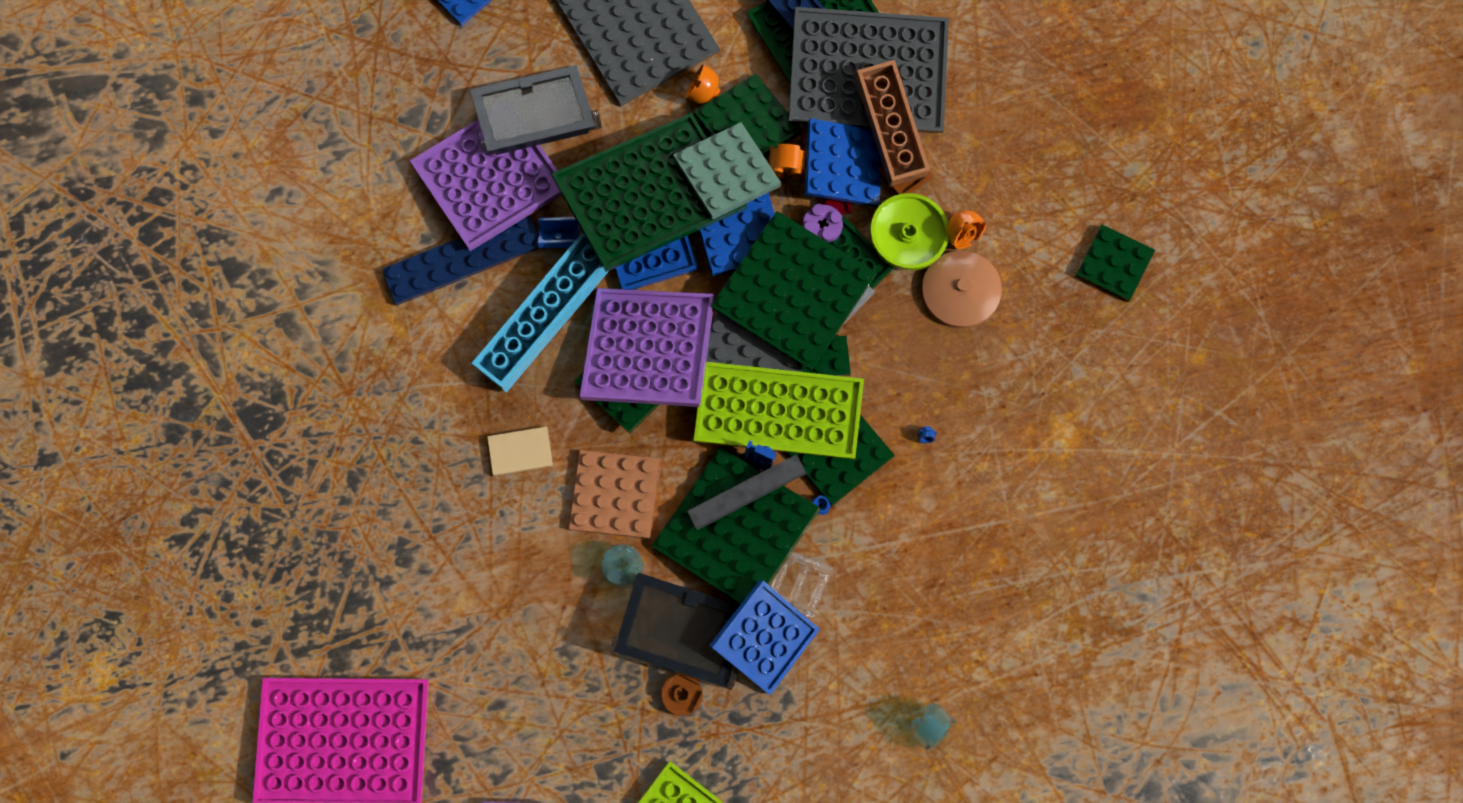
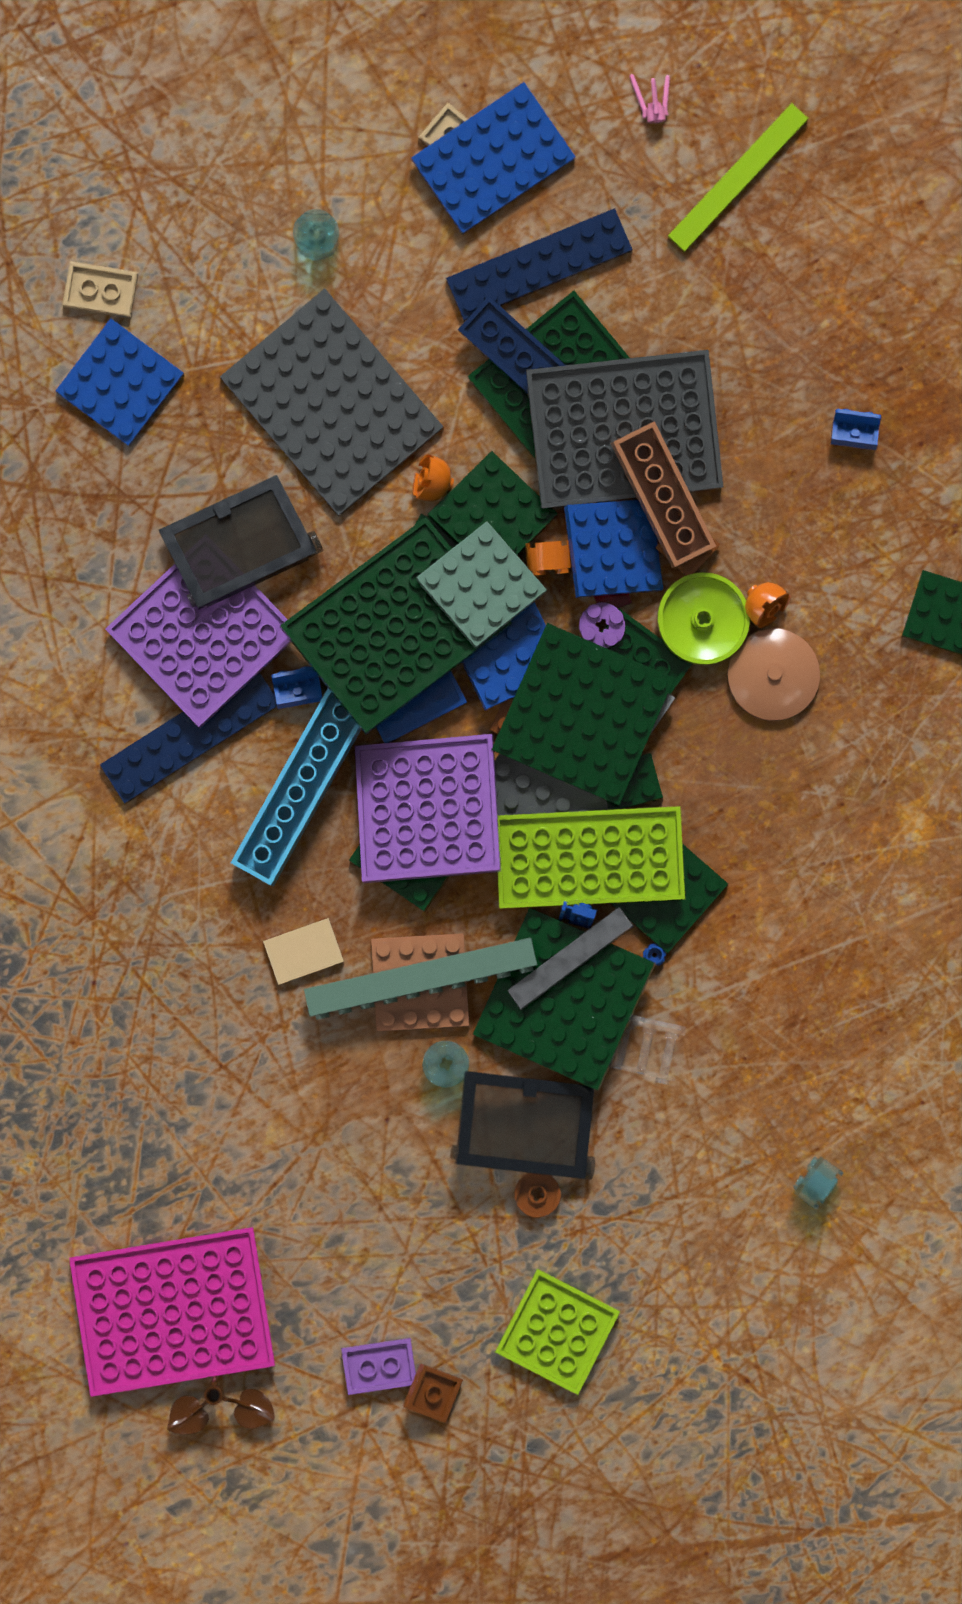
camera: 15 degrees left, 10 degrees up
blue plate [709,579,820,695] -> none
blue plate [917,426,937,443] -> none
none -> sand green brick [304,938,537,1020]
none -> blue bracket [831,409,881,450]

